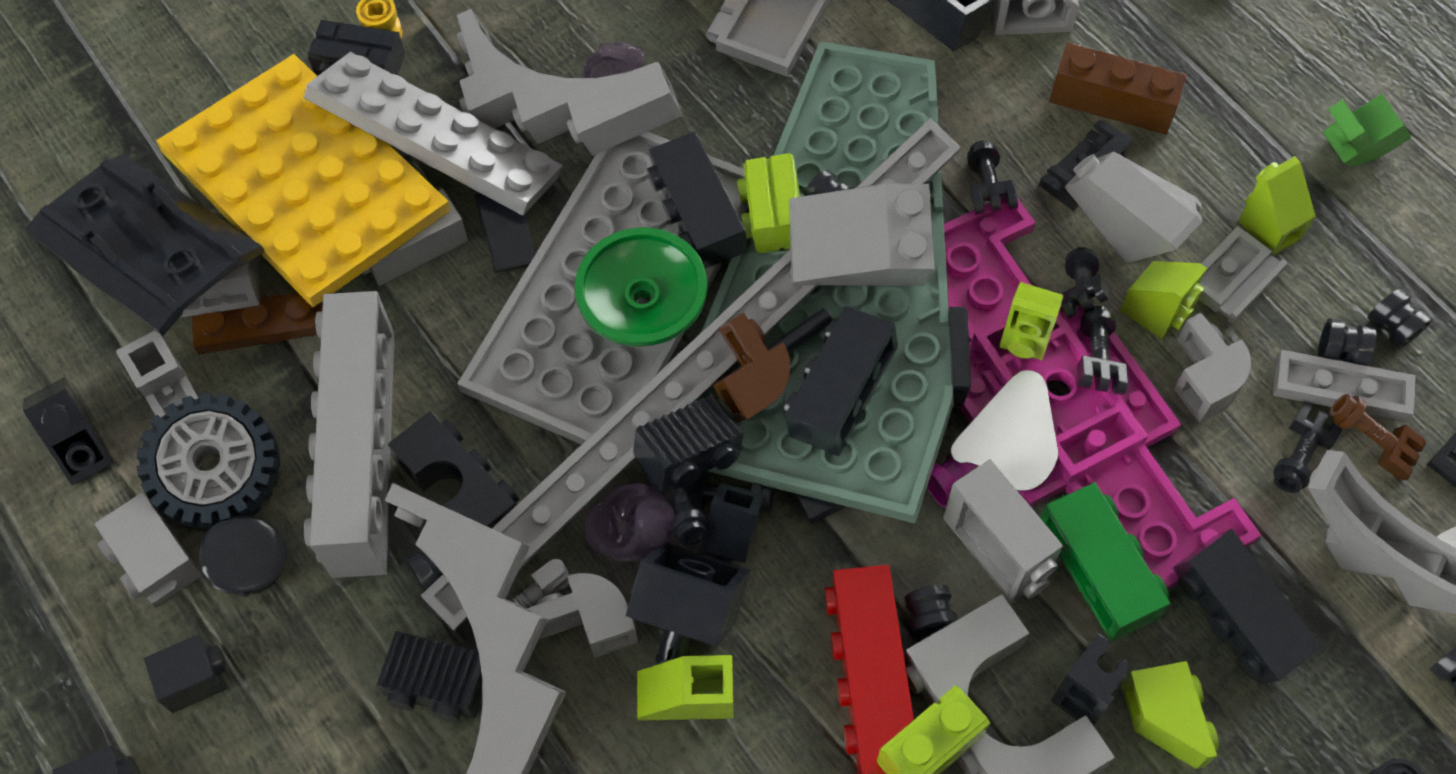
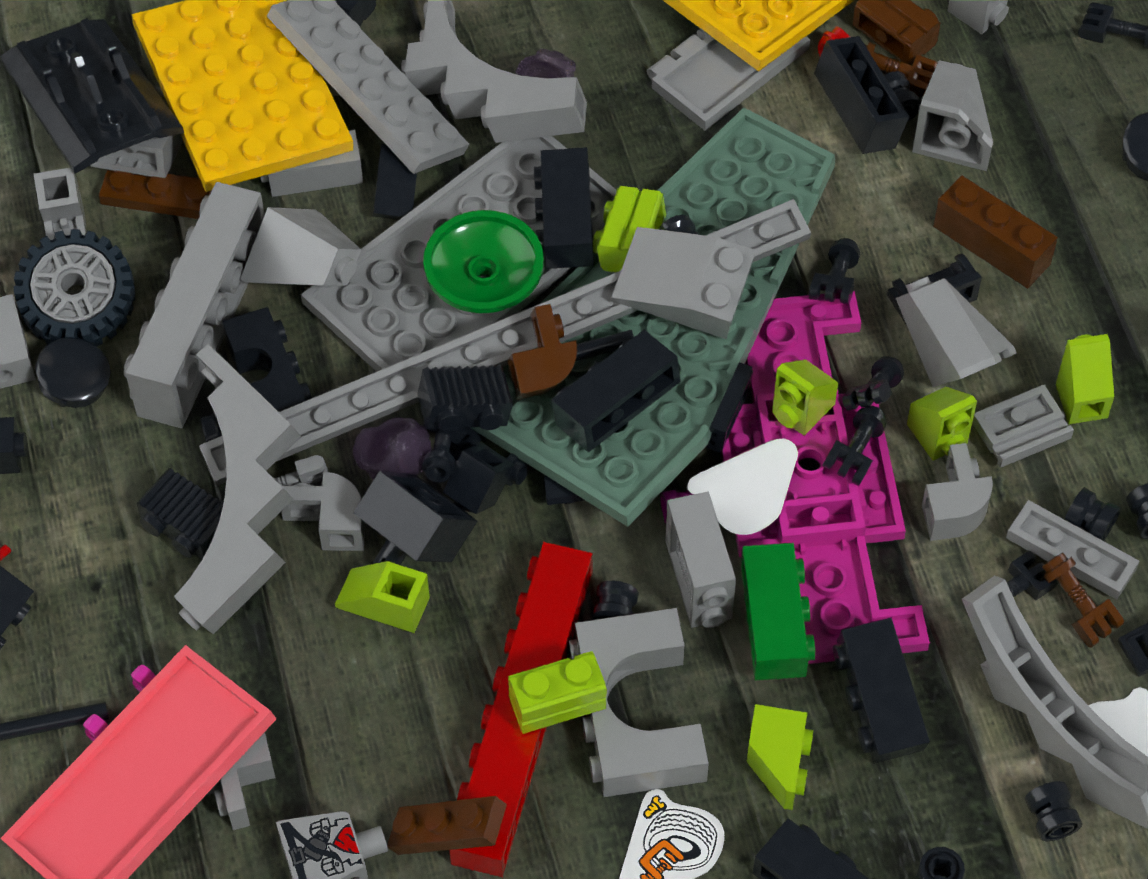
camera: 20 degrees right, 5 degrees down
black hinge [1051,633,1128,726] -> none
none -> light grey slope [240,207,361,286]

